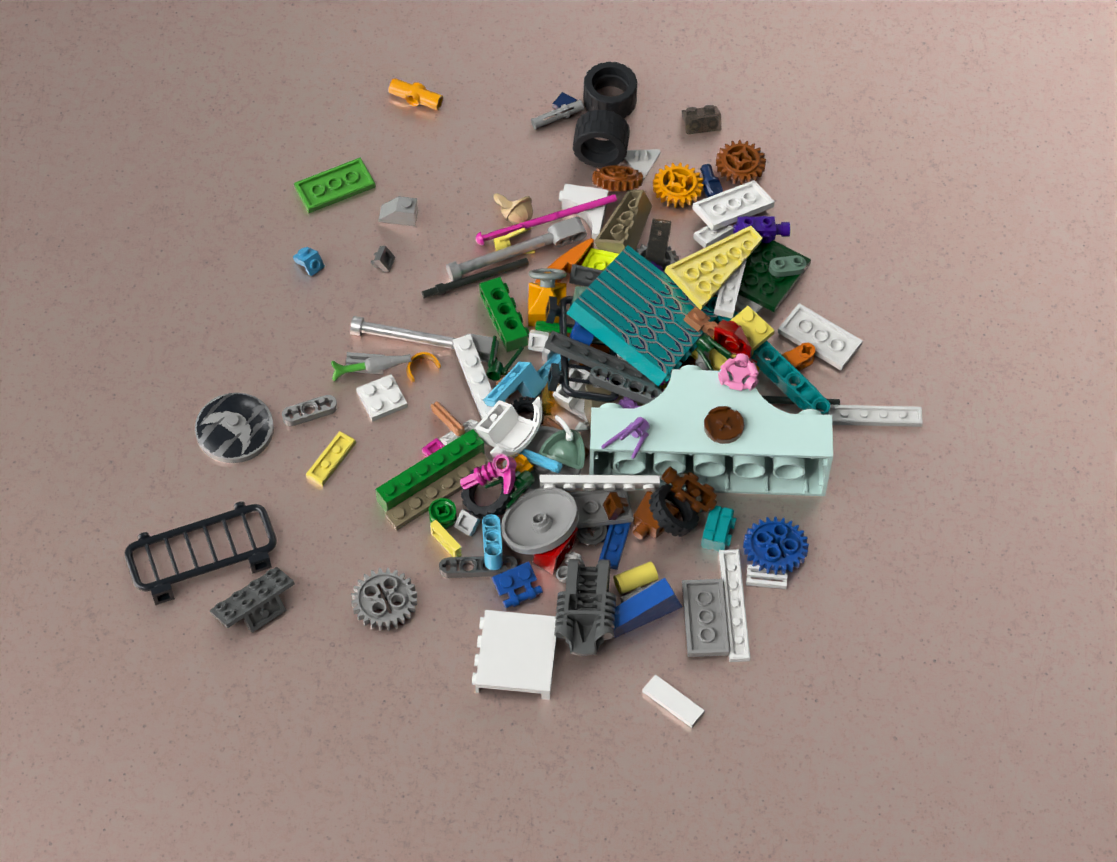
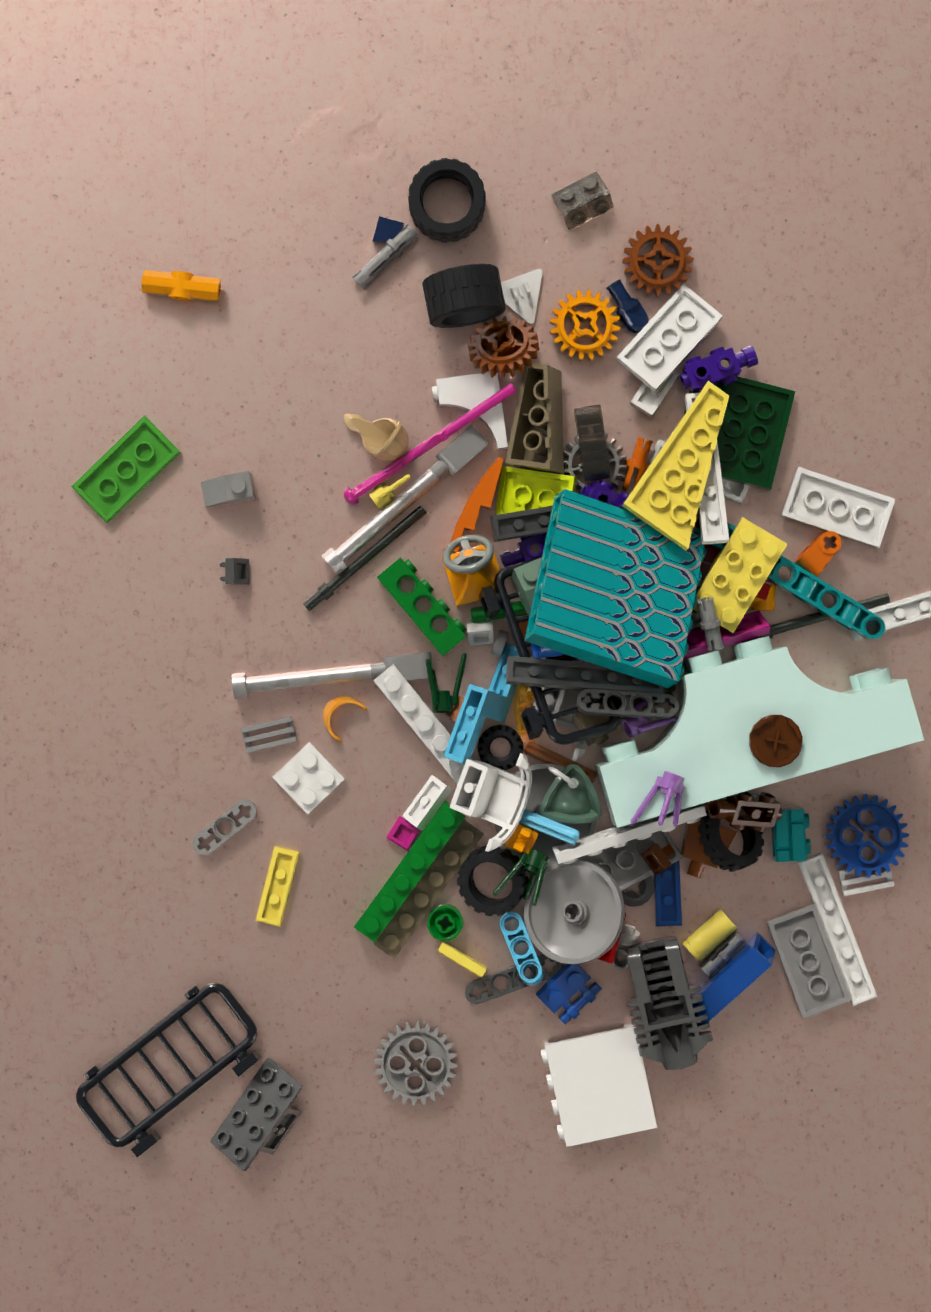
camera: 20 degrees left, 30 degrees up
dish [195,393,274,463] -> none
dark azure bracket [293,247,325,276] -> none
light grey piece [331,354,412,381] -> none
nougat axle [431,401,465,436] -> none
light grey plate [454,509,481,536] -> none
dark pink piece [460,454,516,494] -> none
white tile [642,674,705,728] -> none
nougat plate [683,306,717,338] -> none
dark green plant [696,333,737,371] -> none
red slope [714,320,752,360] -> none
bright pink piece [718,354,759,391] -> none
sand green plate [769,255,806,277] -> none

